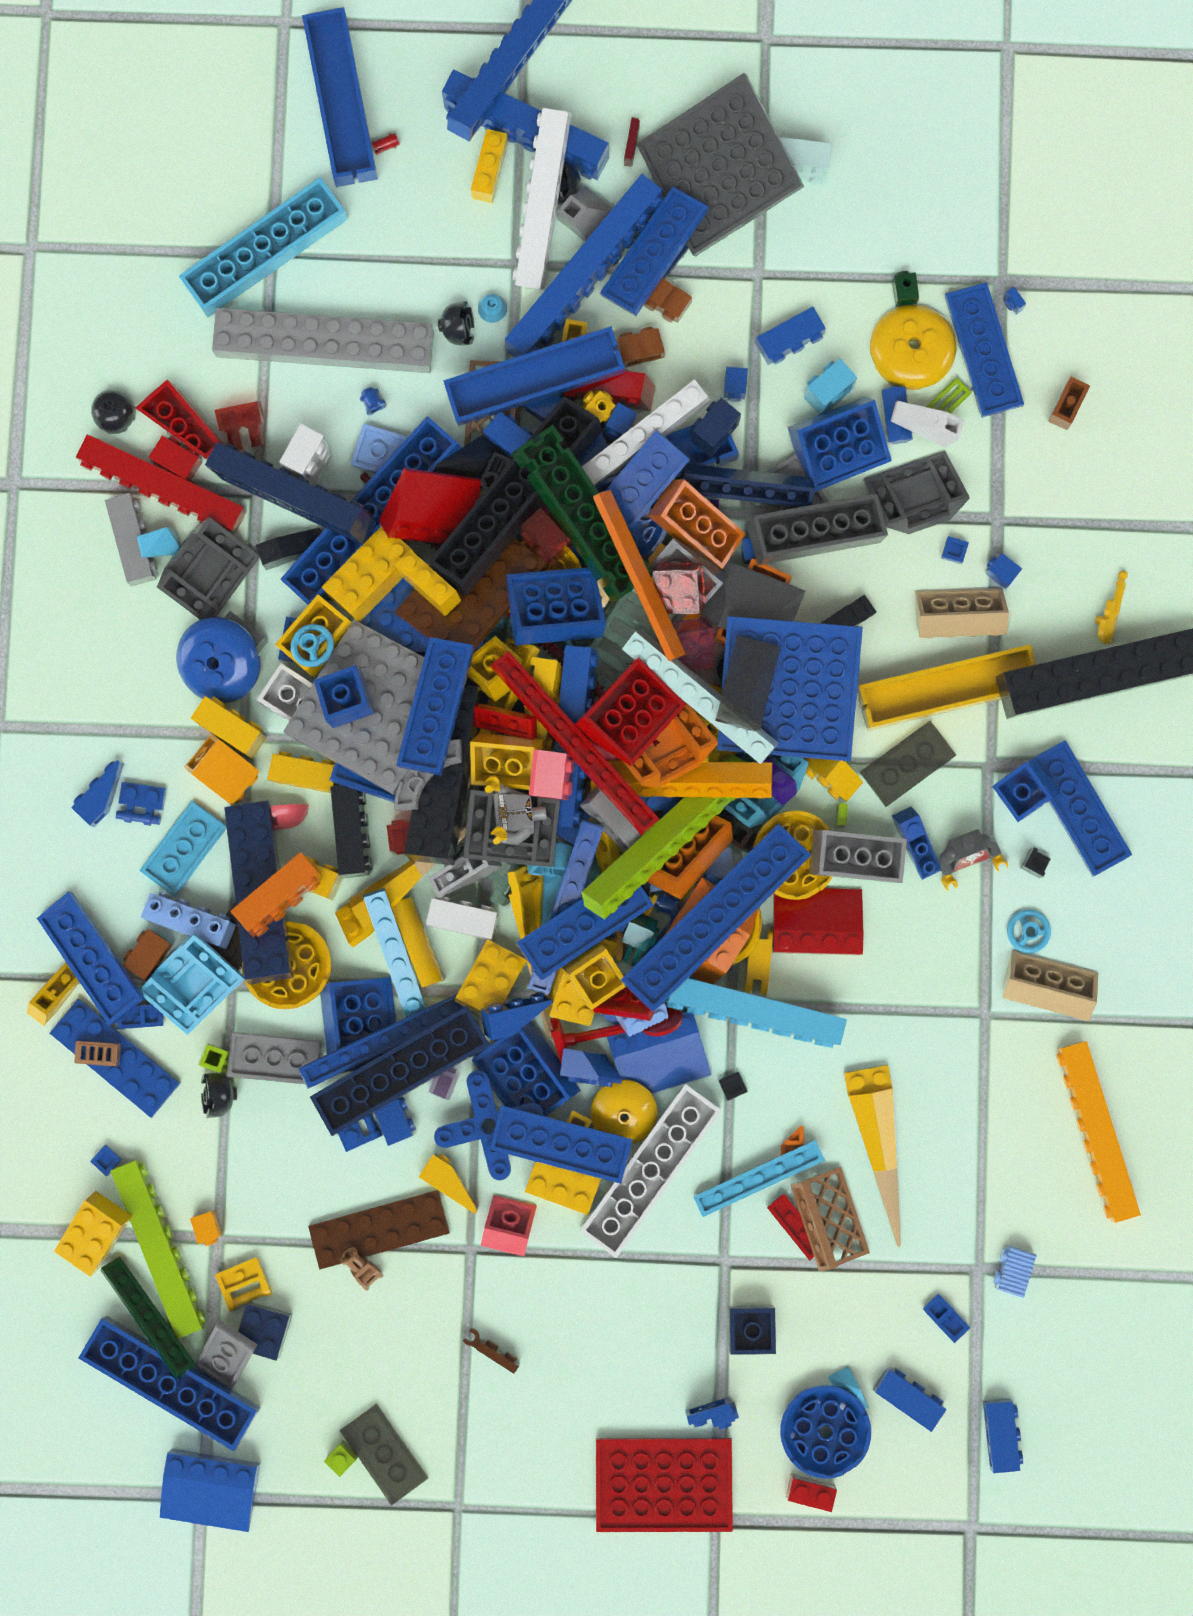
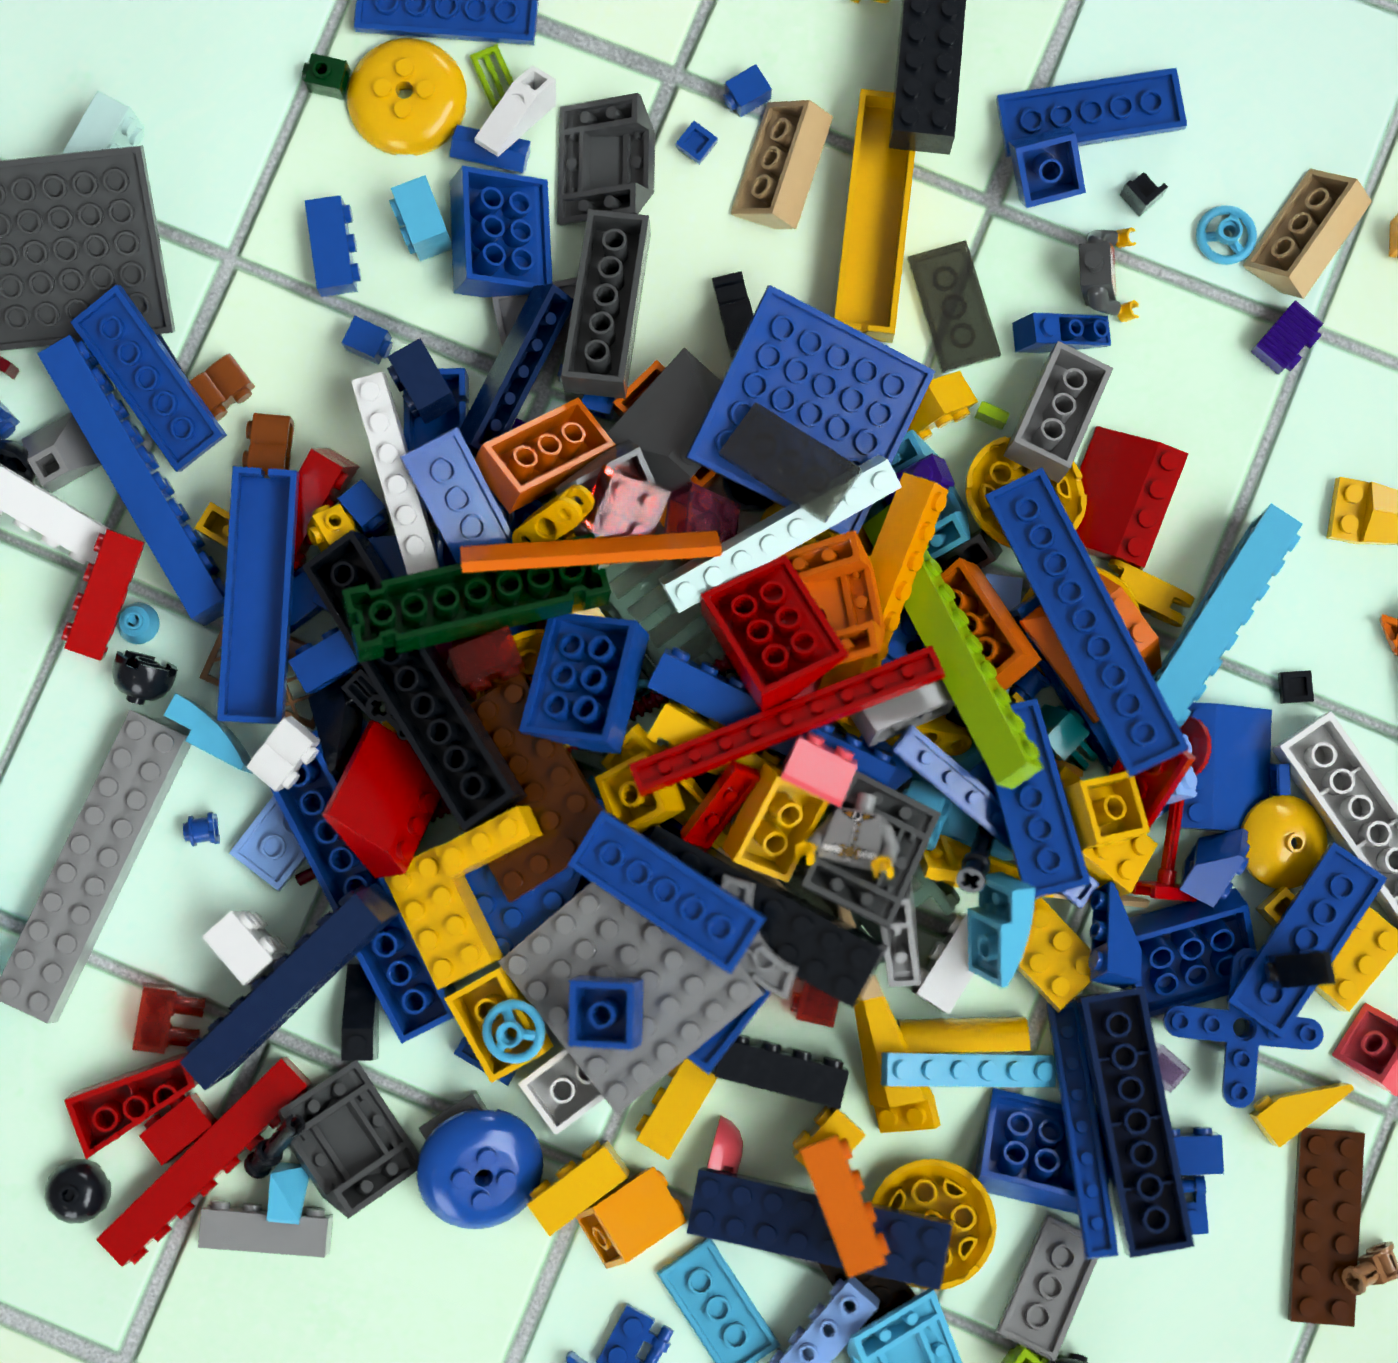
camera: 70 degrees left, 0 degrees up
none -> red wedge [61,529,145,661]
none -> medium azure slope [163,693,254,774]
none -> black pin [244,1114,306,1179]
none -> white brick [247,716,320,792]
none -> yellow piece [512,485,595,543]
none -> black pin [956,825,995,893]
none -> medium azure slope [968,872,1035,988]
none -> dark purple brick [1250,300,1324,375]
none -> black slope [1265,950,1336,988]
none -> blue tile [1269,764,1291,795]

